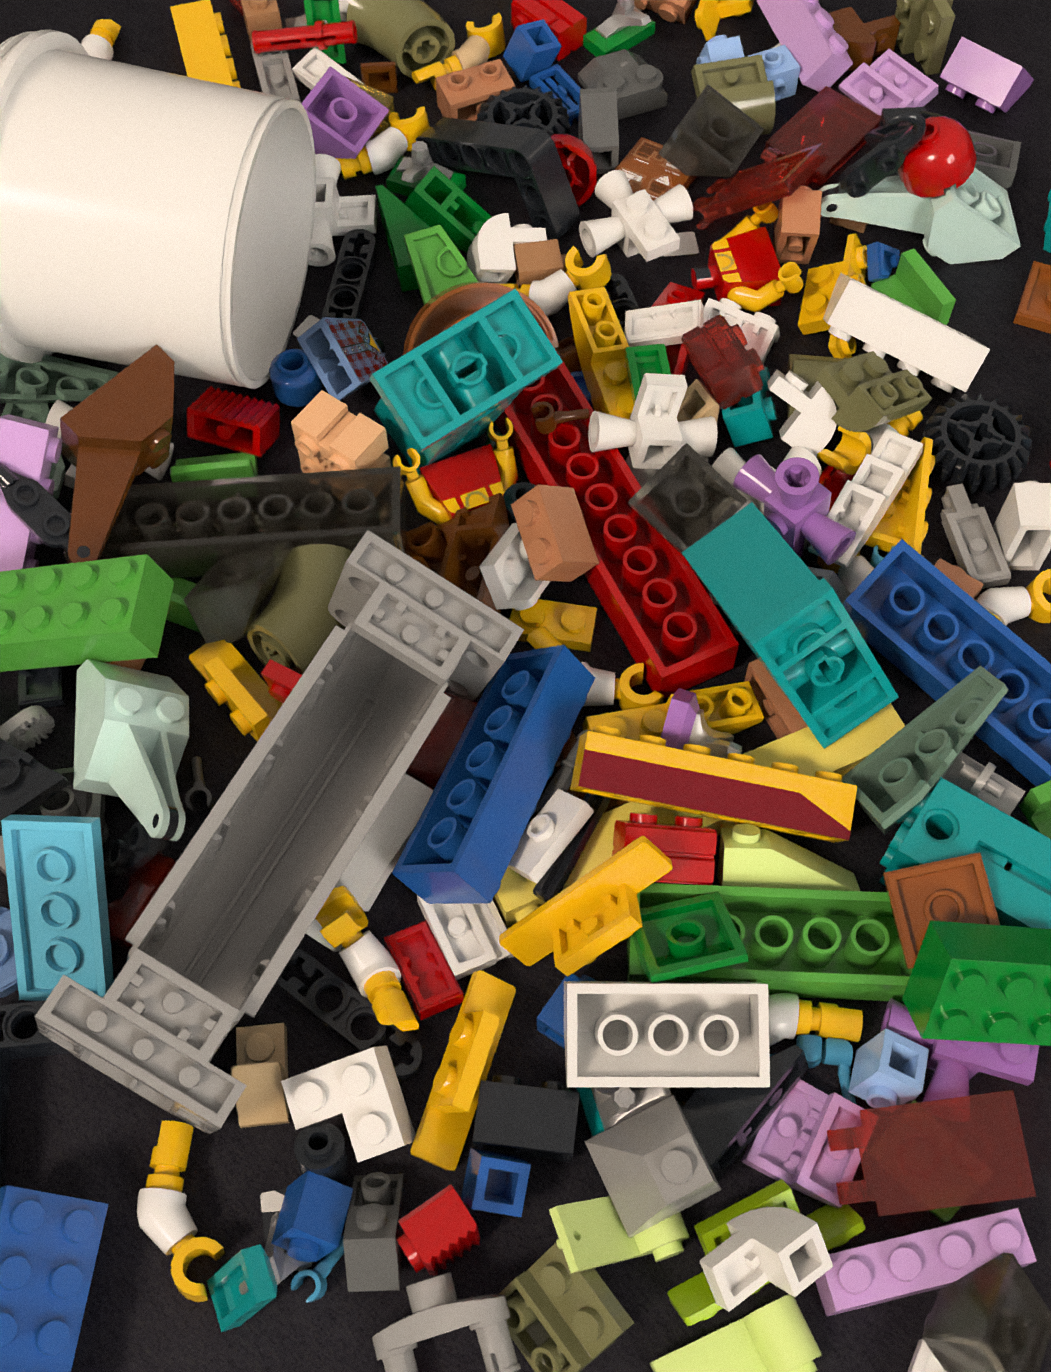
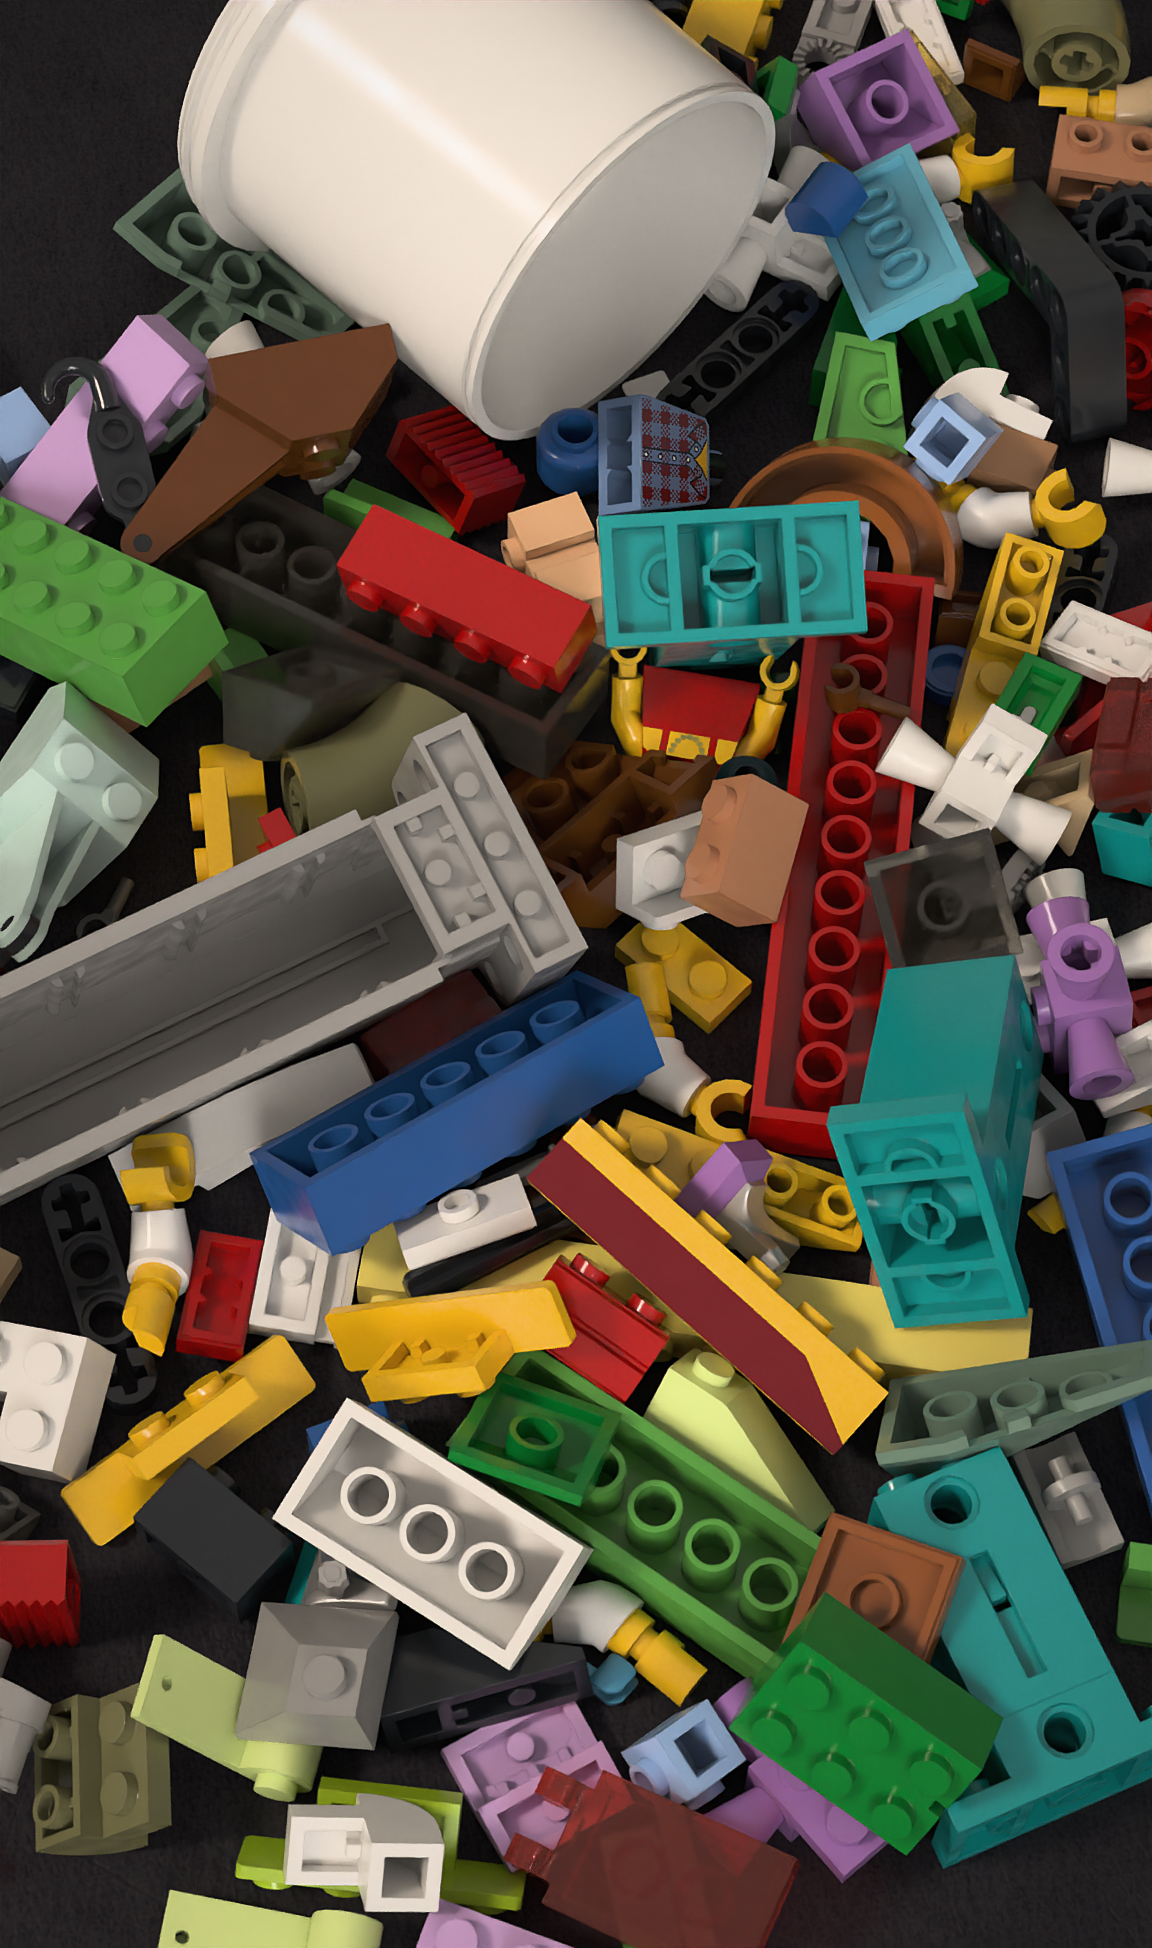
camera: 30 degrees right, 0 degrees up
blue brick [461,1148,531,1217] -> none
dark azure hand [822,1038,856,1104] -> none
none -> red brick [336,504,598,693]
none -> blue brick [785,161,868,238]
none -> medium azure plate [823,143,979,342]
none -> light blue brick [903,392,1004,485]

